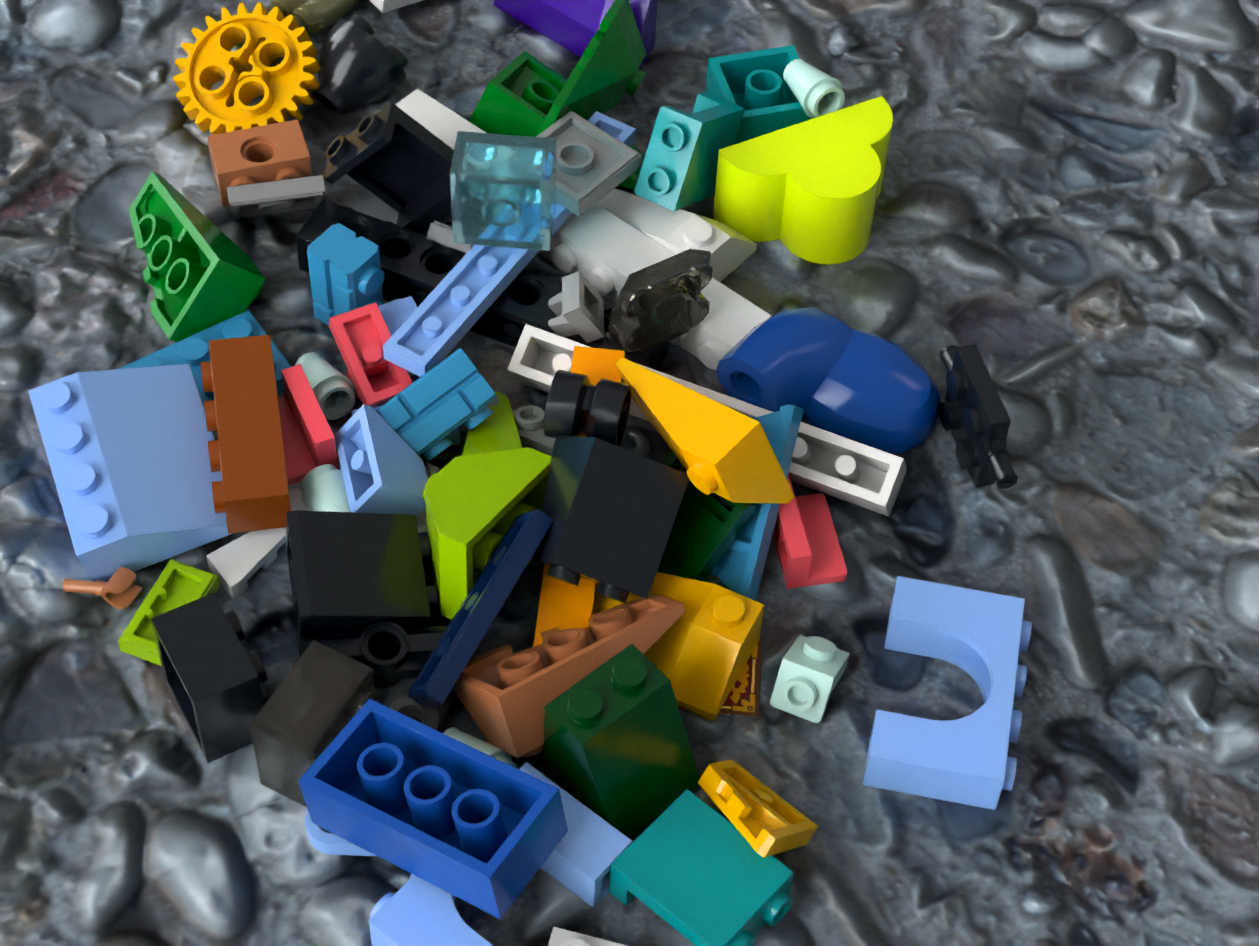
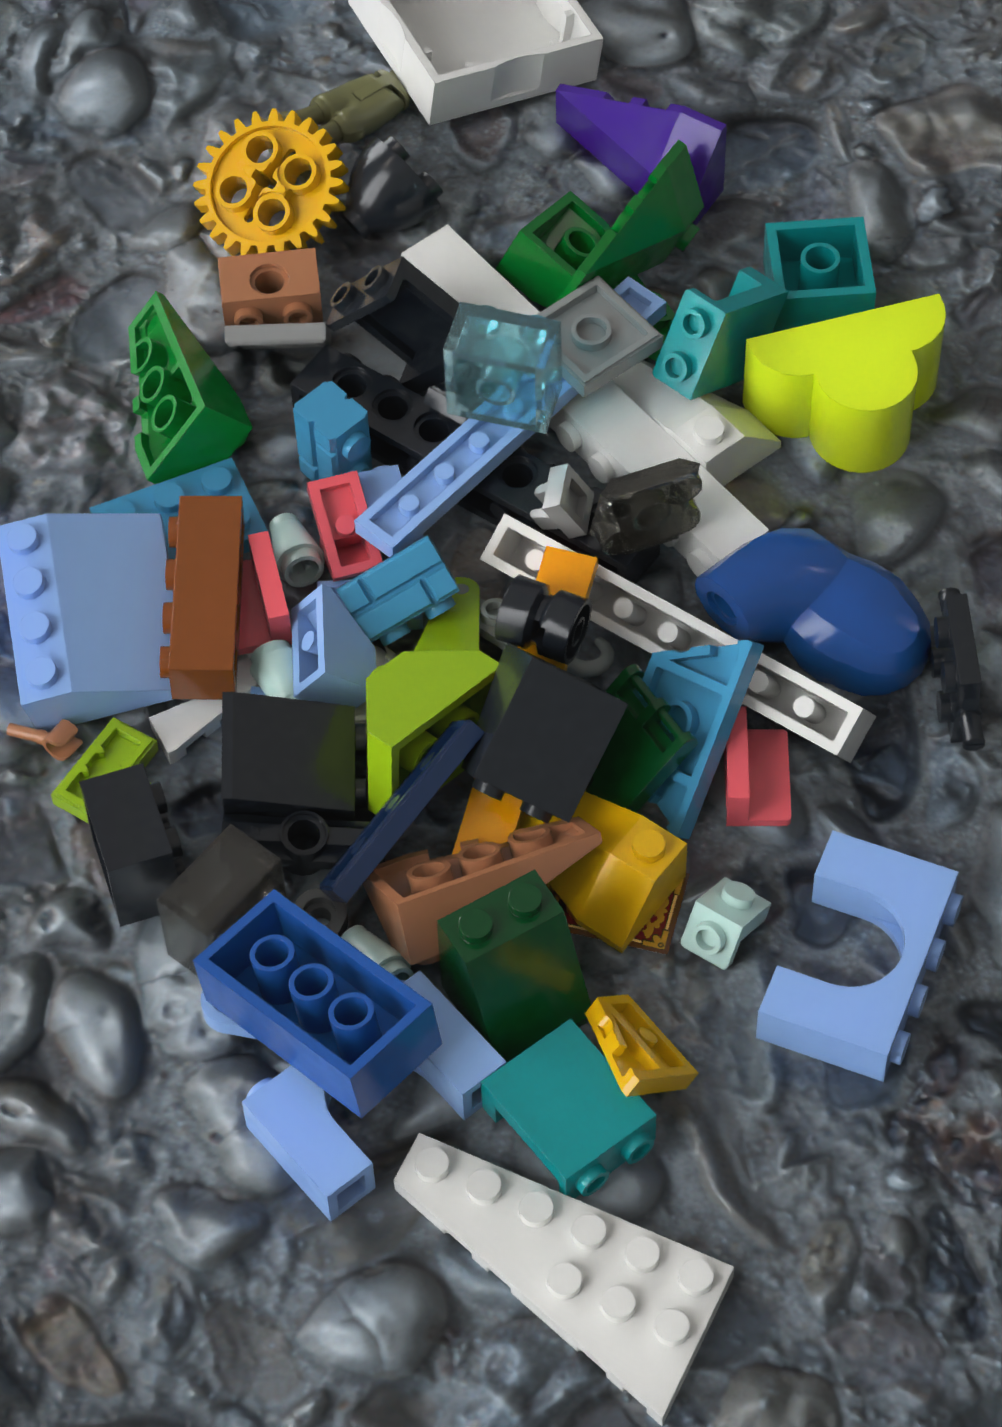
camera: 15 degrees right, 5 degrees up
yellow wedge [615,357,795,504] -> none
light aqua cone [783,59,845,118] -> none

